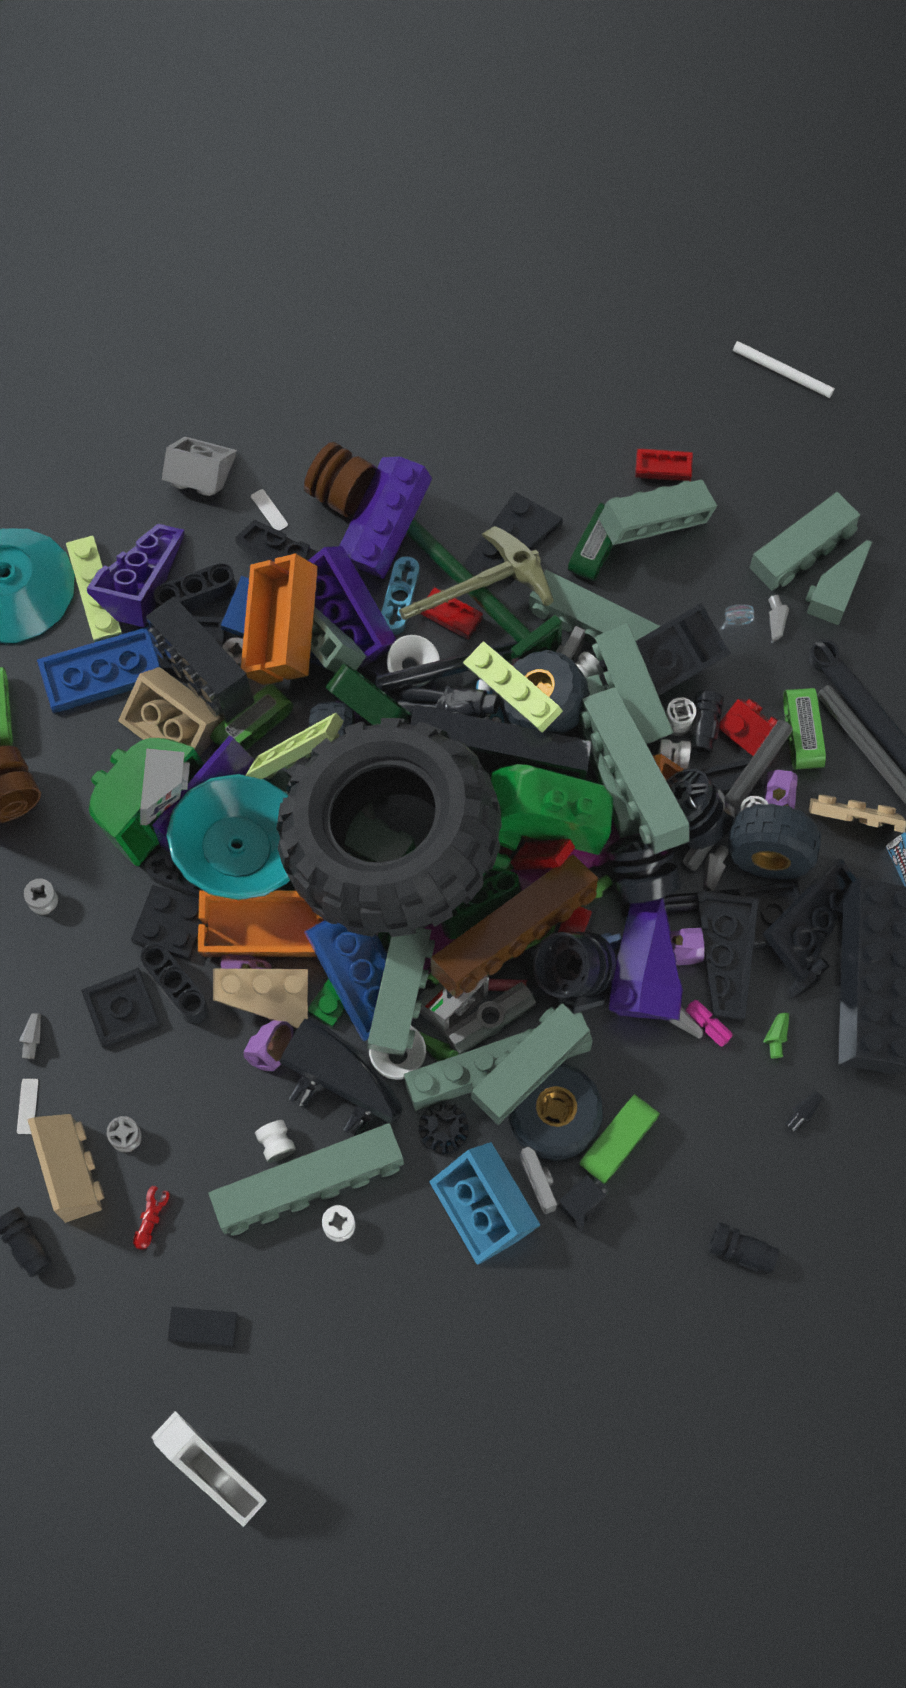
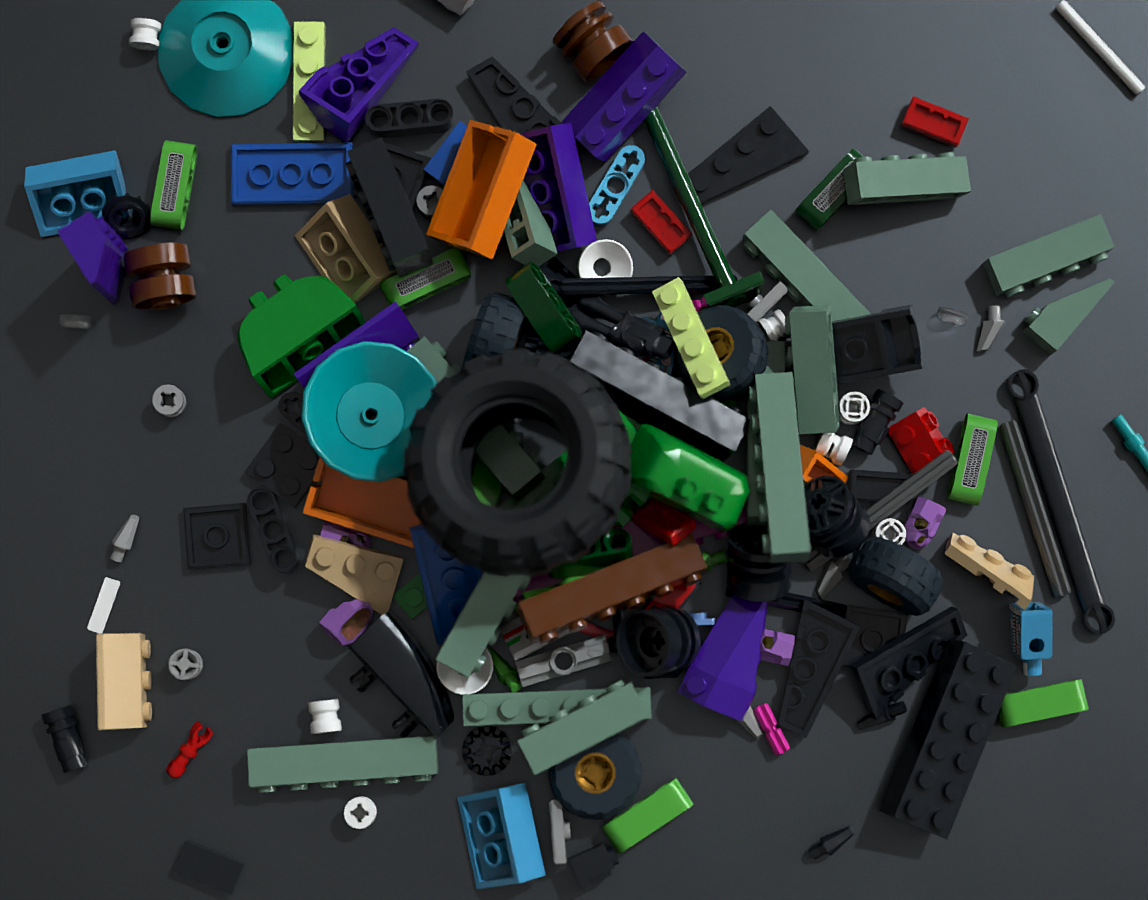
camera: 10 degrees right, 15 degrees up
light grey slope [140,749,190,825] -> none
yellowish green plate [246,713,344,779] -> none
white sticker [251,489,288,531] -> none
olive piece [399,526,554,620] -> none
bright green bar [764,1013,789,1059] -> none

